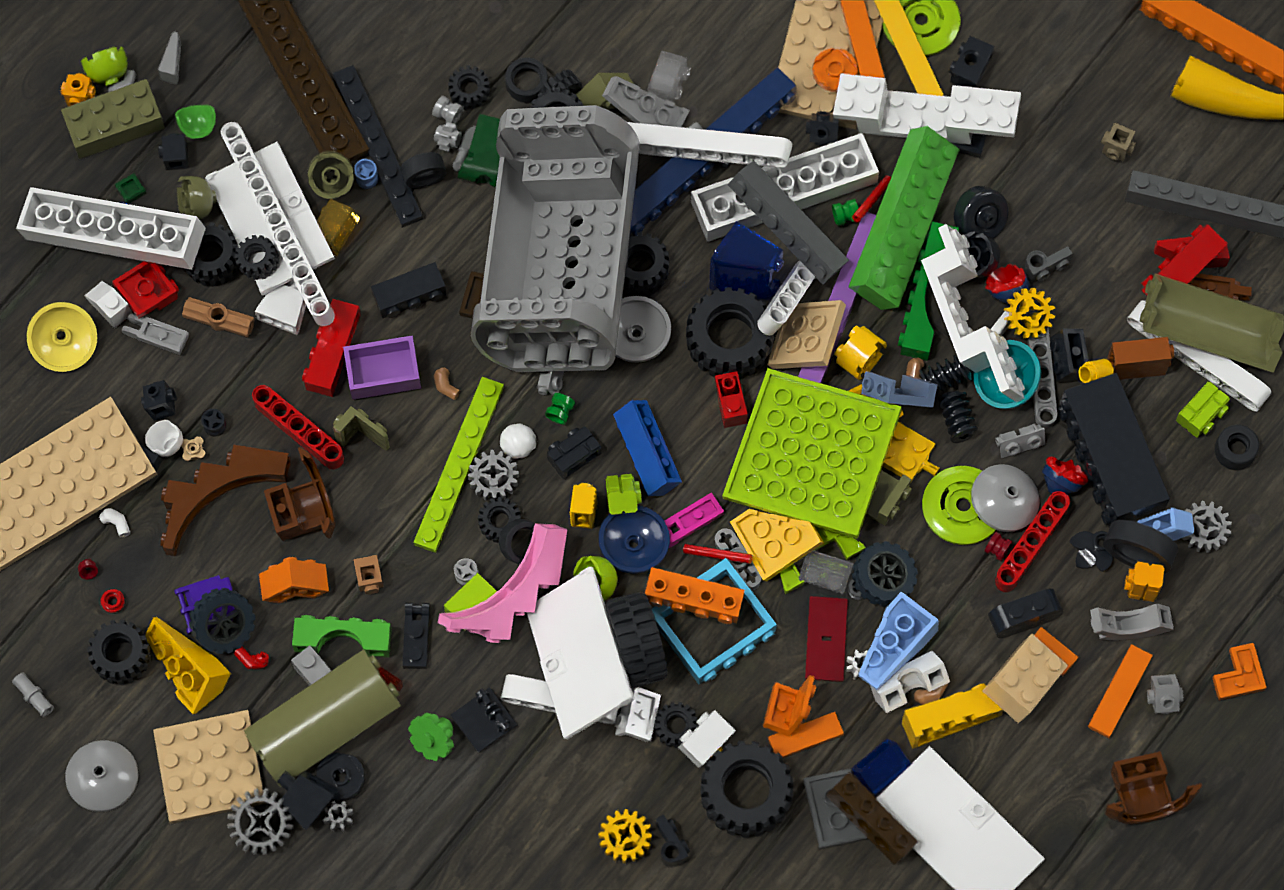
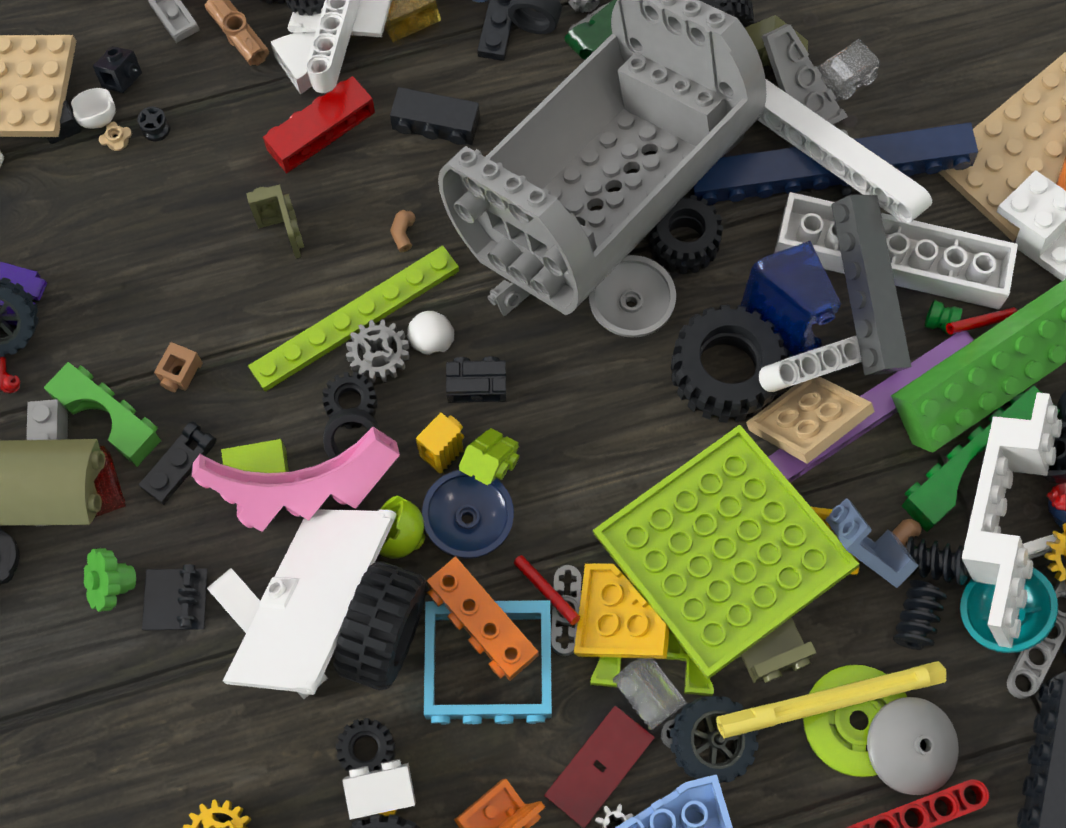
camera: 35 degrees right, 0 degrees up
reddish brown arch [161,445,291,556] -> none
red beam [252,385,344,469] -> none
orange brick [259,557,329,603] -> none
reddish brown piece [264,447,335,541] -> none
medium lavender piece [343,336,421,400] -> none
light grey wheel [454,558,478,586] -> none
green wheel [545,393,575,425] -> none
blue brick [613,400,682,496] -> none
white bracket [615,687,661,742] -> none
dark pink plate [664,493,724,548] -> none
red slope [715,371,748,428] -> none
black brick [806,111,839,146] -> none
orange tile [812,48,858,92] -> none
yellow brick [834,325,887,380] -> none
yellow plate [883,422,940,482] -> none
dark red wheel [984,532,1013,561] -> none
light grey hinge [995,424,1045,458] -> none
hair [1042,456,1088,495] -> none
none -> light yellow piece [716,661,946,739]

